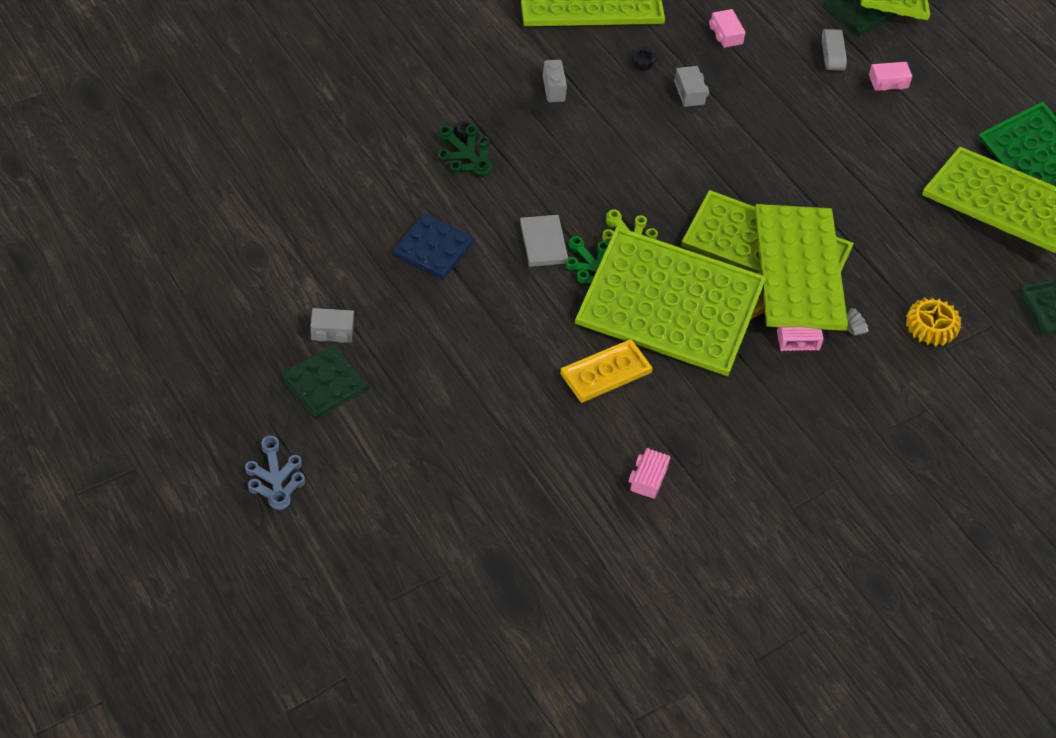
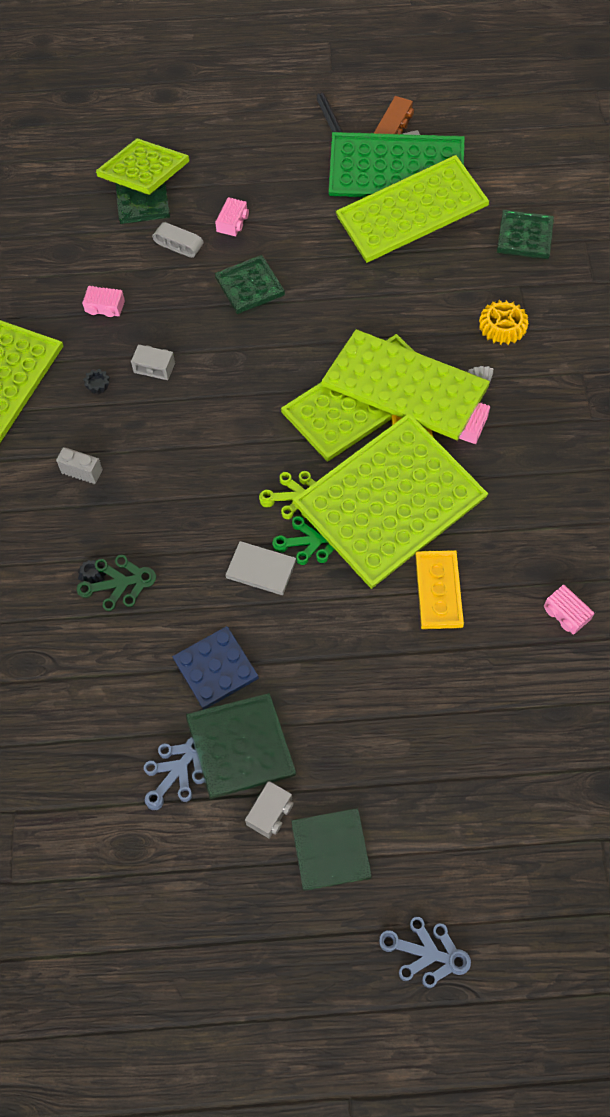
camera: 55 degrees left, 10 degrees up
none -> sand blue plant [144,736,207,810]
none -> clear green plate [186,693,296,799]
none -> clear green plate [215,255,285,314]

